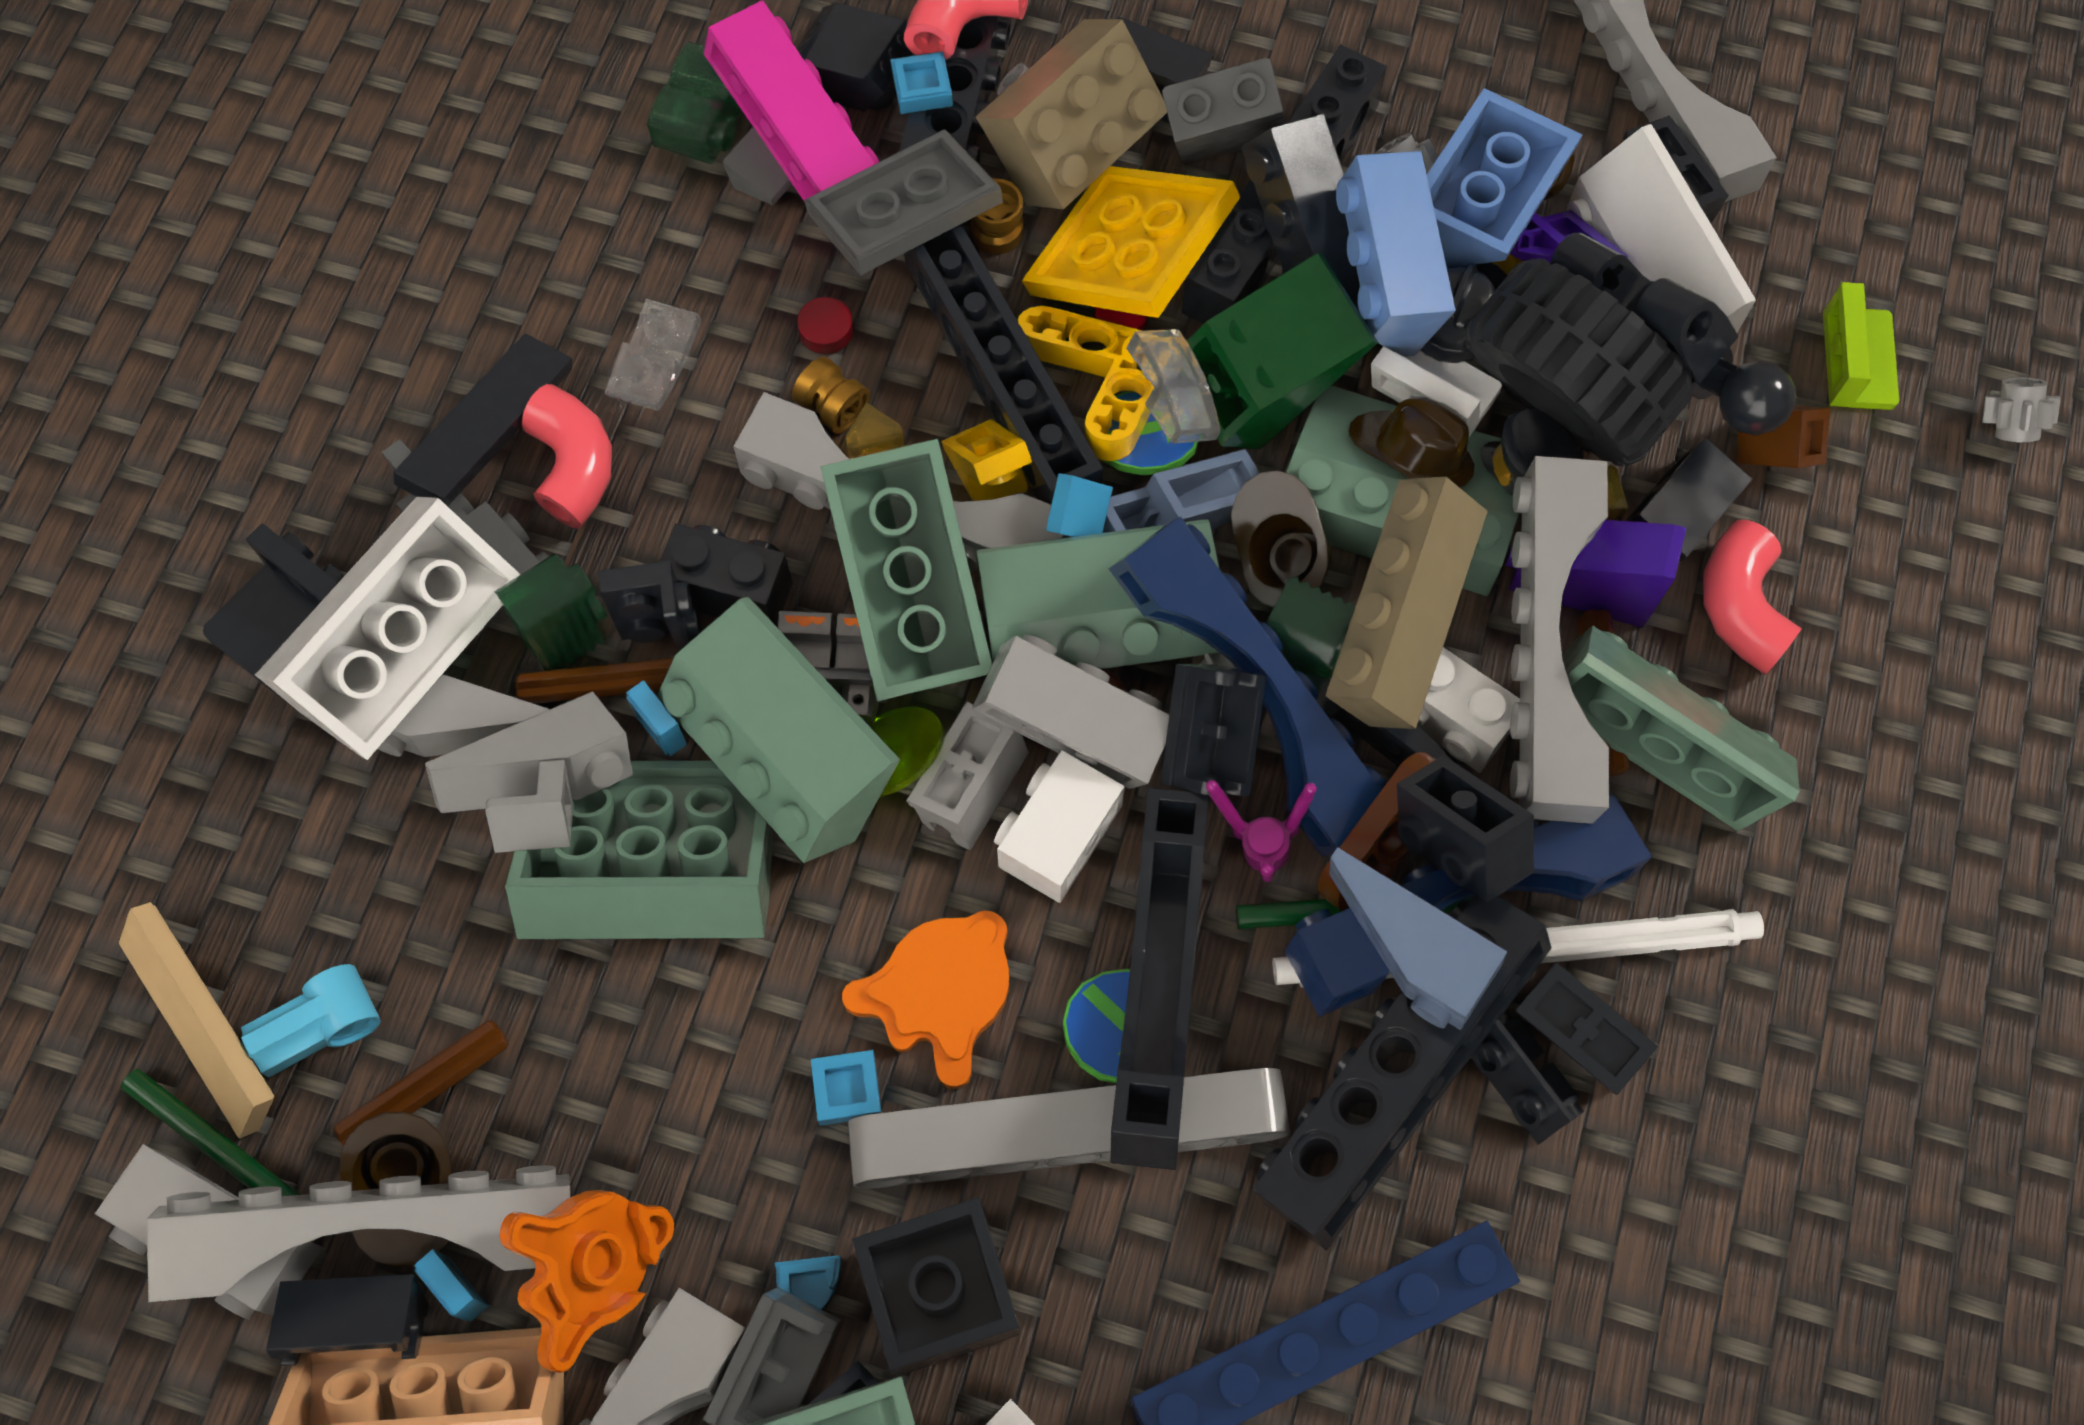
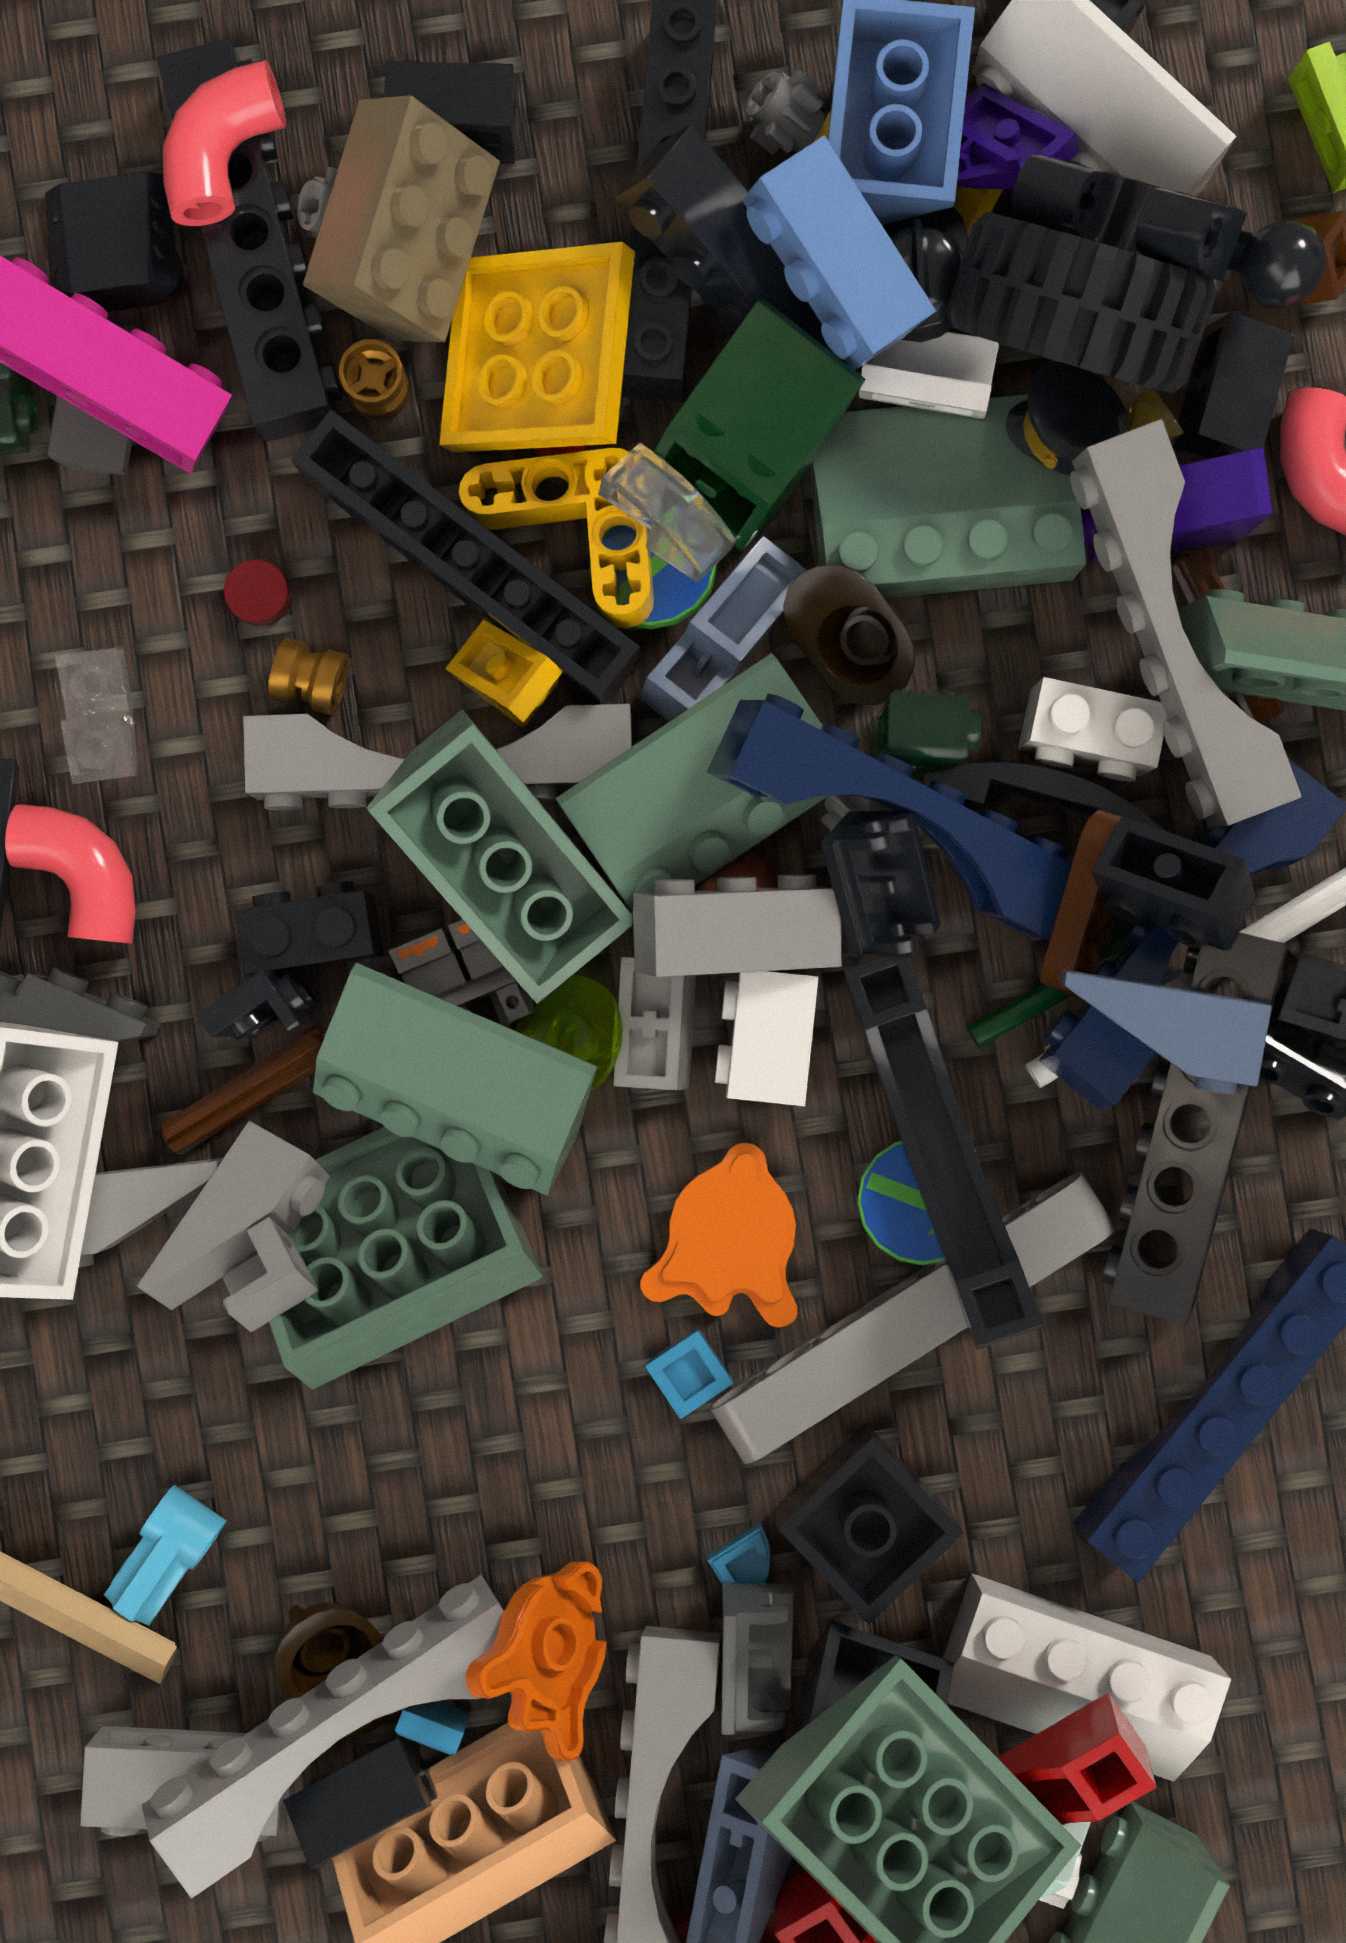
camera: 25 degrees left, 20 degrees up
dark green bar [121,1069,300,1196] -> none
reddish brown axle [334,1020,509,1146] -> none
clear green brick [494,553,608,671] -> none
dark azure tile [626,680,687,757] -> none
dark grey tile [804,130,1003,275] -> none
clear yellow slope [845,402,905,459] -> none
dark azure tile [891,51,953,114] -> none
dark azure tile [1045,473,1113,537] -> none
dark grey panel [1162,58,1284,165] -> none
magenta plant [1206,780,1317,882] -> none
dark tan brick [1325,477,1488,729] -> none
dark brown piece [1349,397,1475,488] -> none

